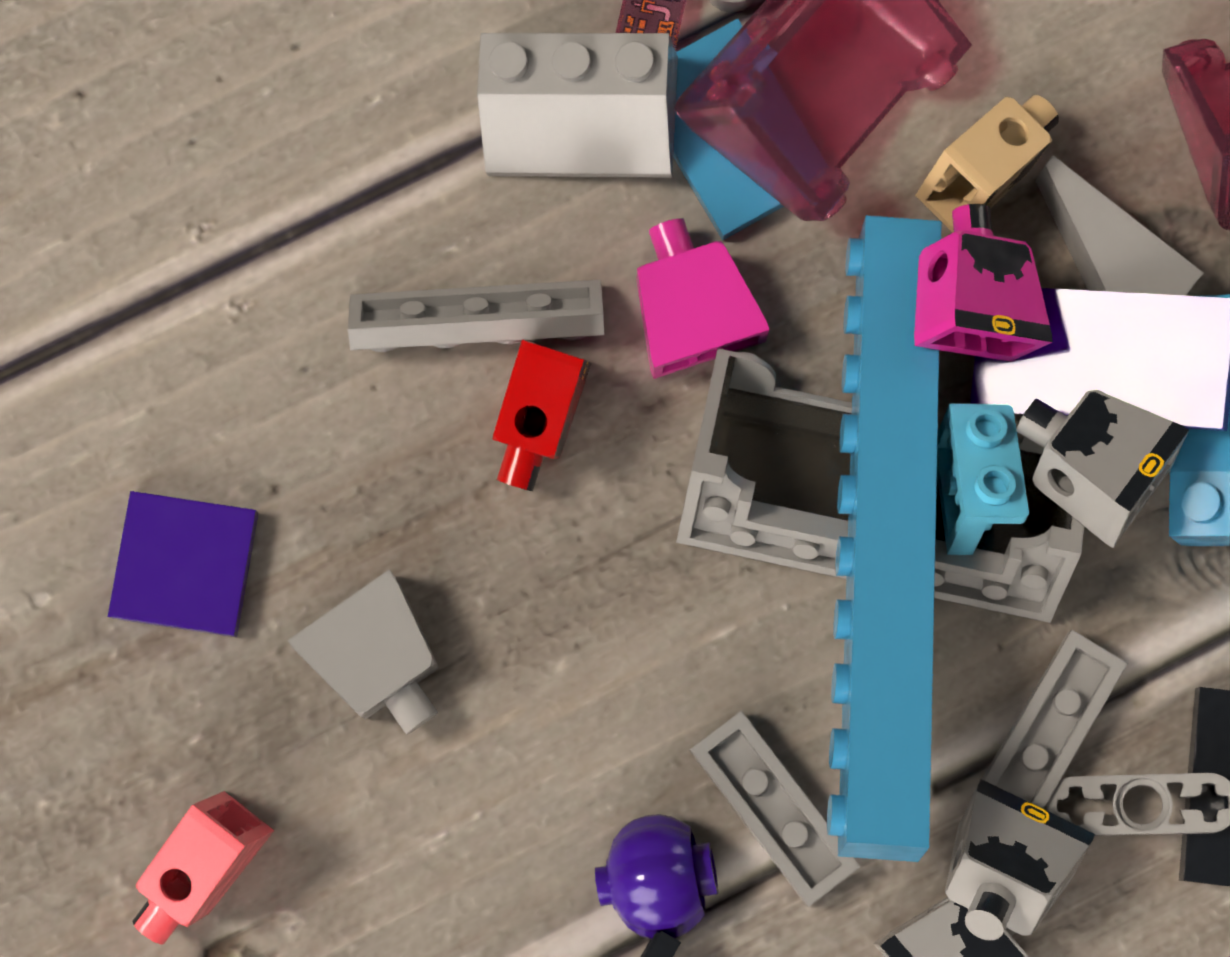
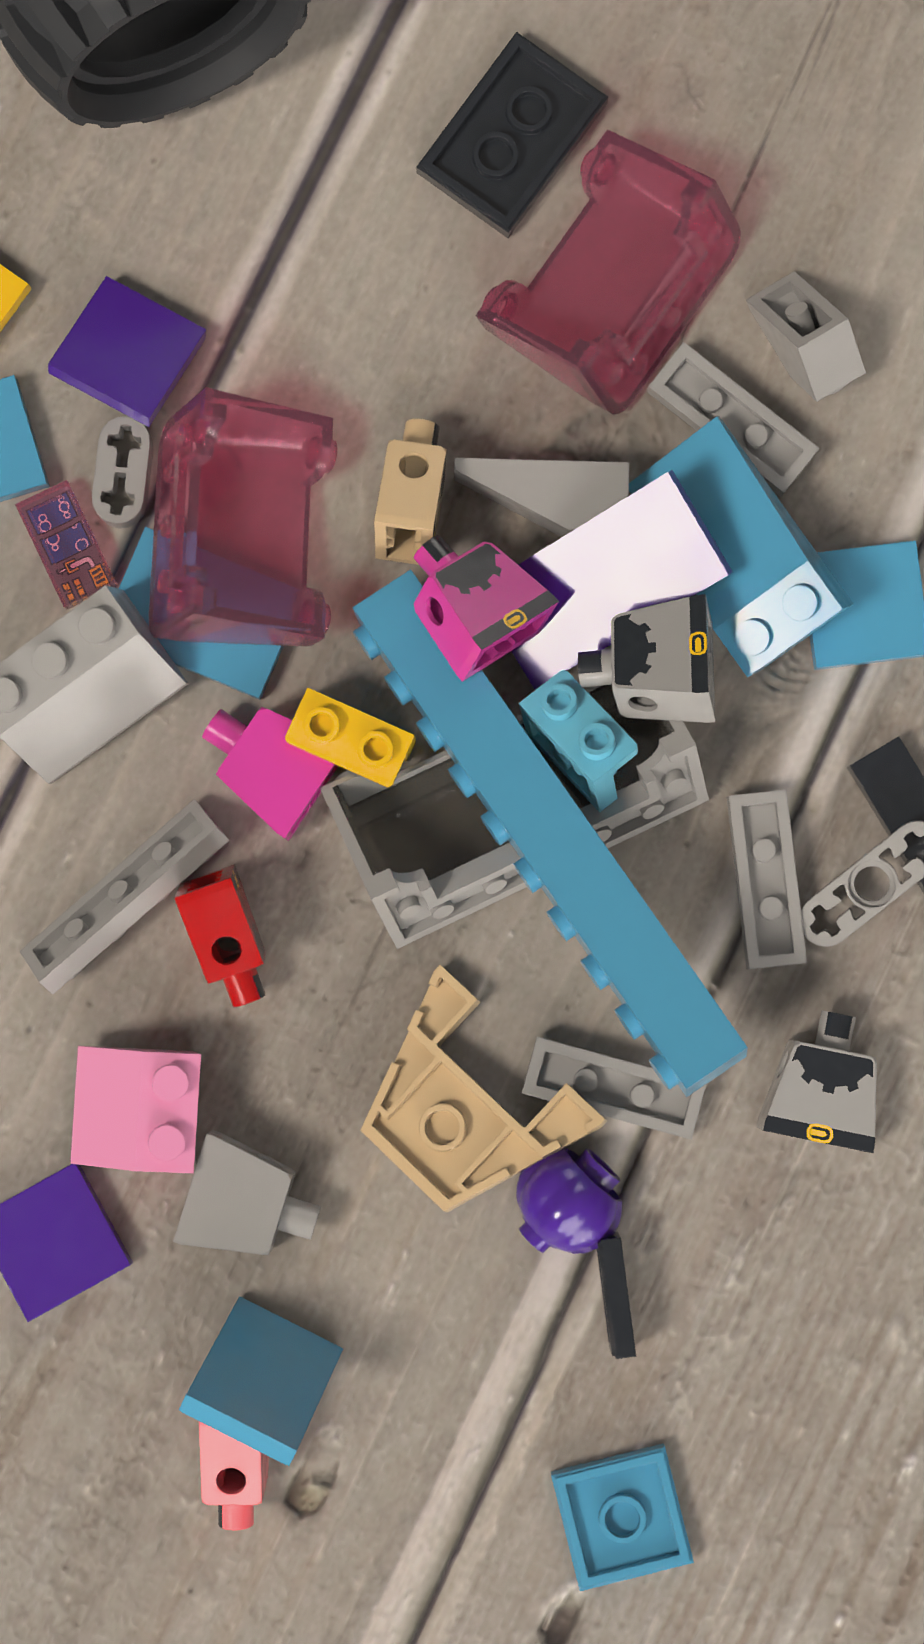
camera: 35 degrees left, 5 degrees up
light grey torso [945,779,1095,940] -> none
none -> bright pink slope [70,1046,201,1173]
none -> dark azure tile [179,1296,343,1466]
none -> yellow bracket [285,687,416,788]
none -> tan wing [360,965,607,1212]

